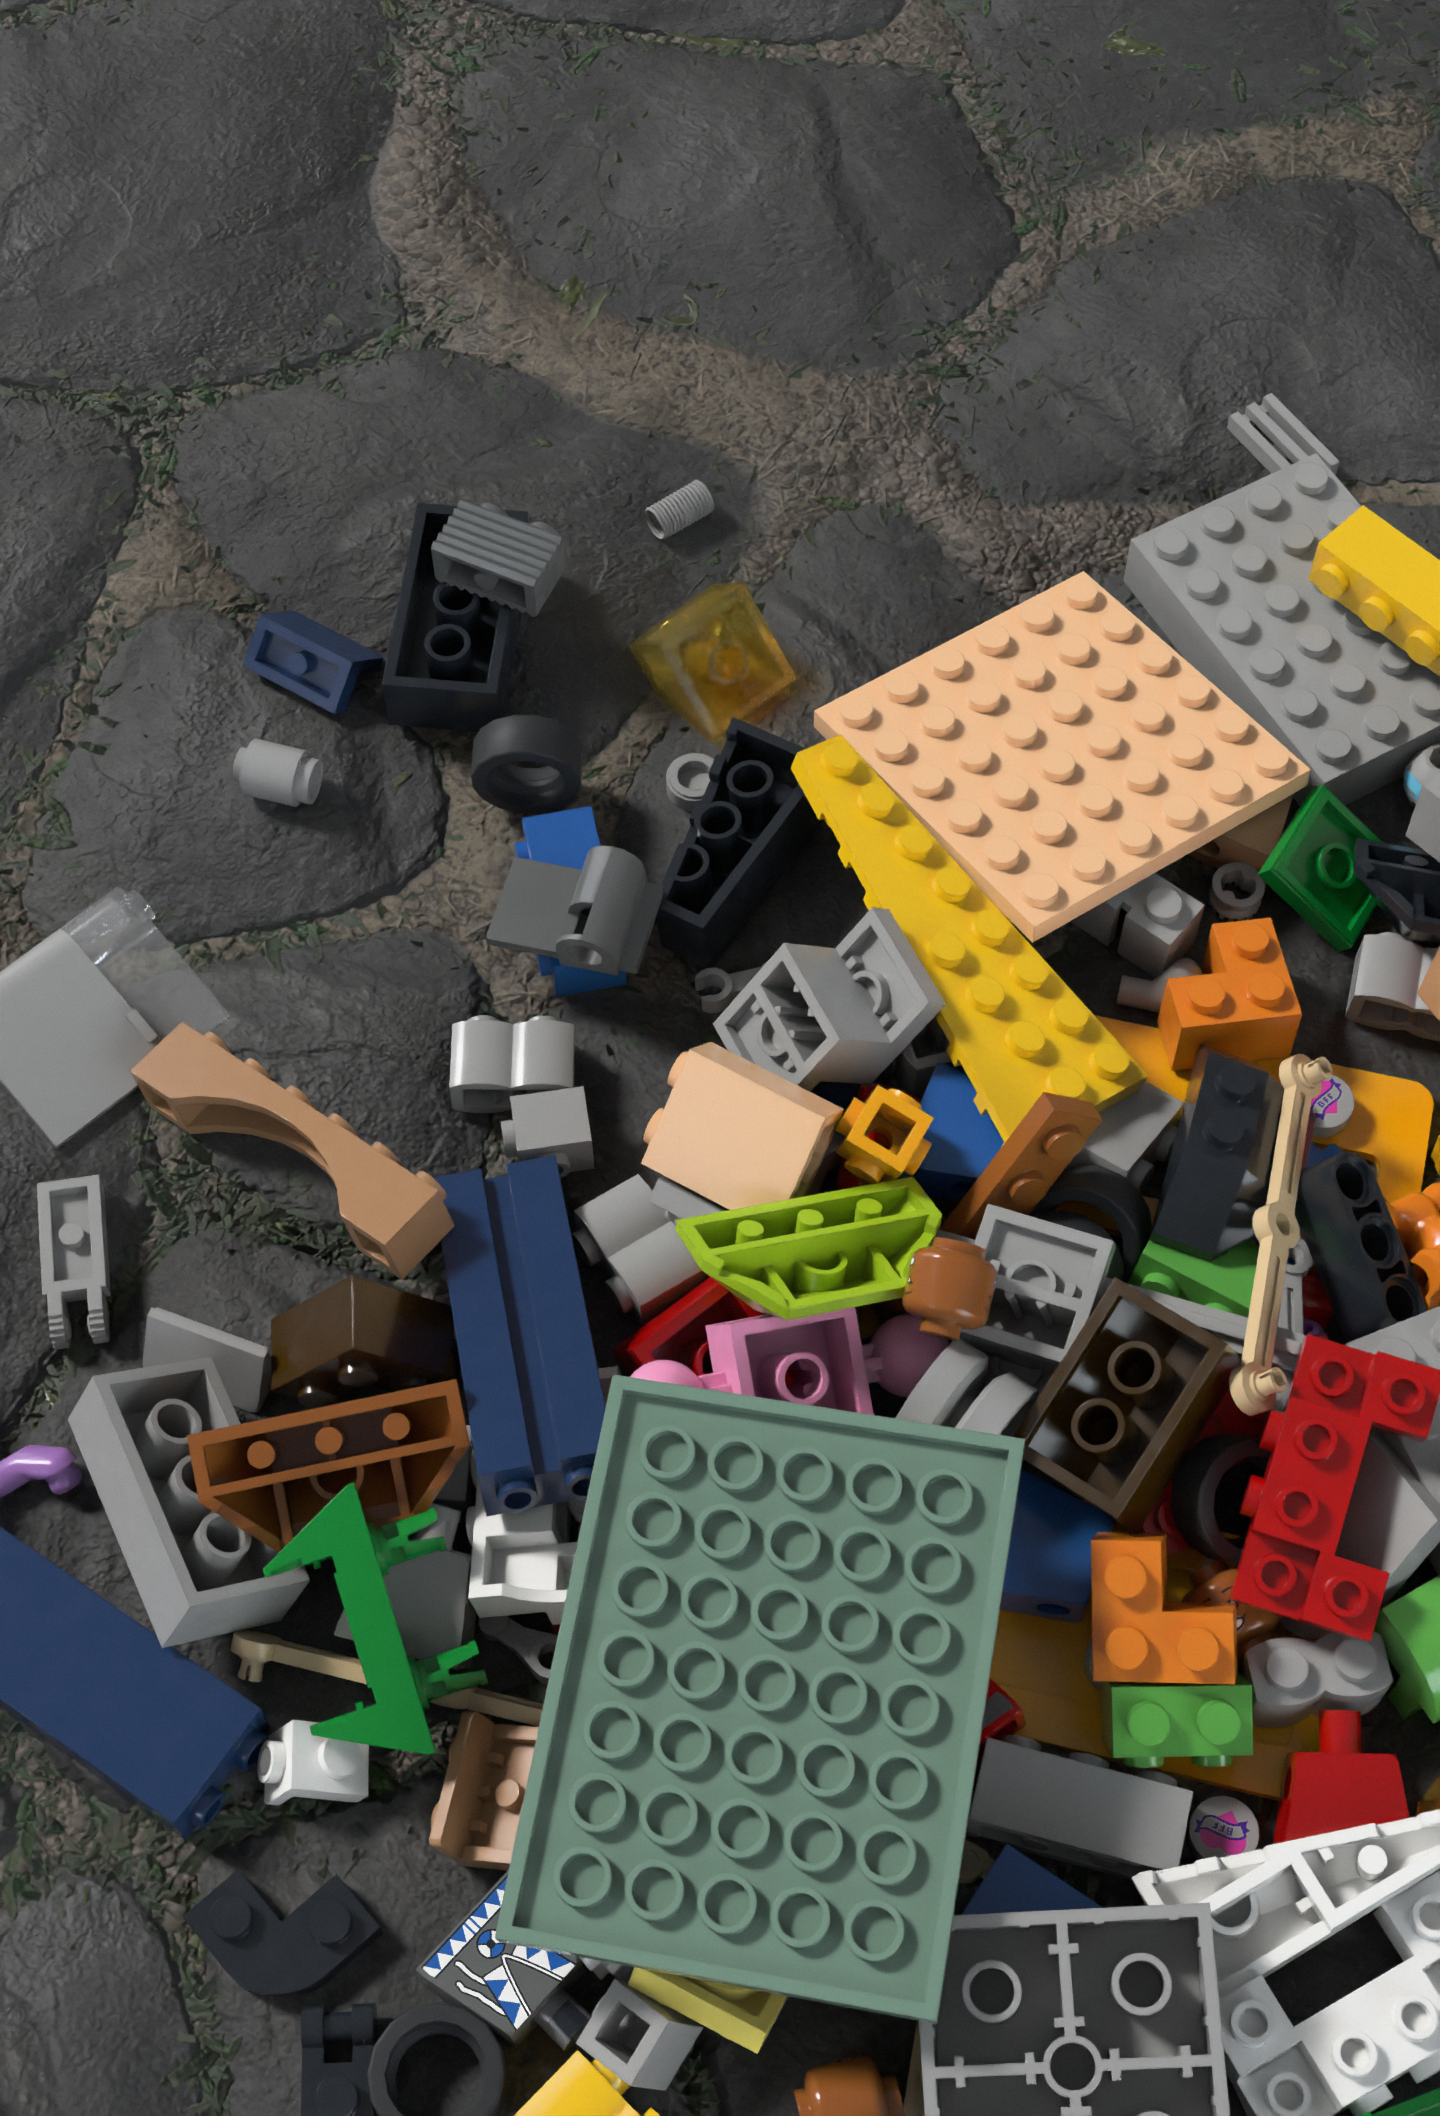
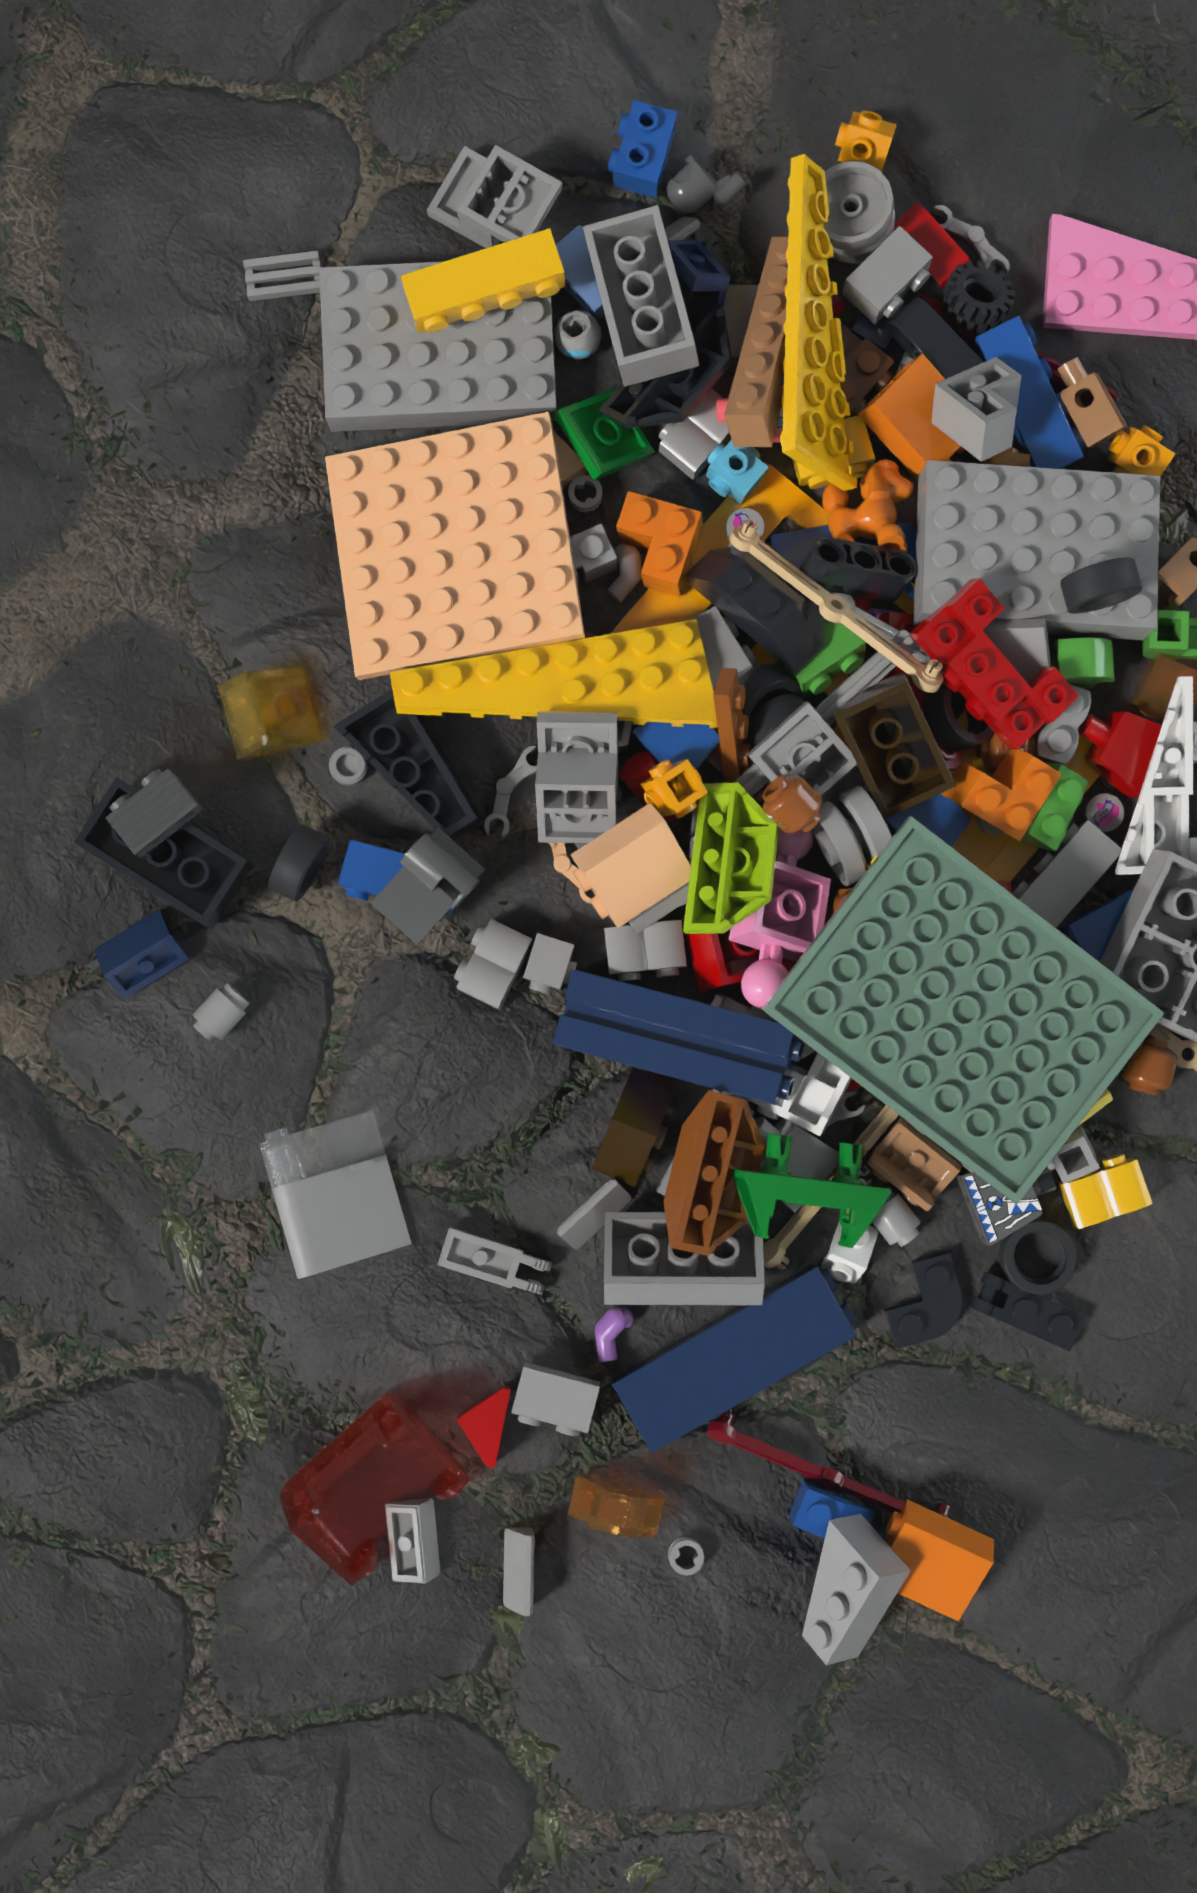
camera: 65 degrees left, 25 degrees up
medium nougat arch [130,1022,454,1280] -> none
light grey piece [645,480,715,540] -> none
none -> medium azure brick [706,440,769,505]
none -> light grey brick [872,1187,921,1247]

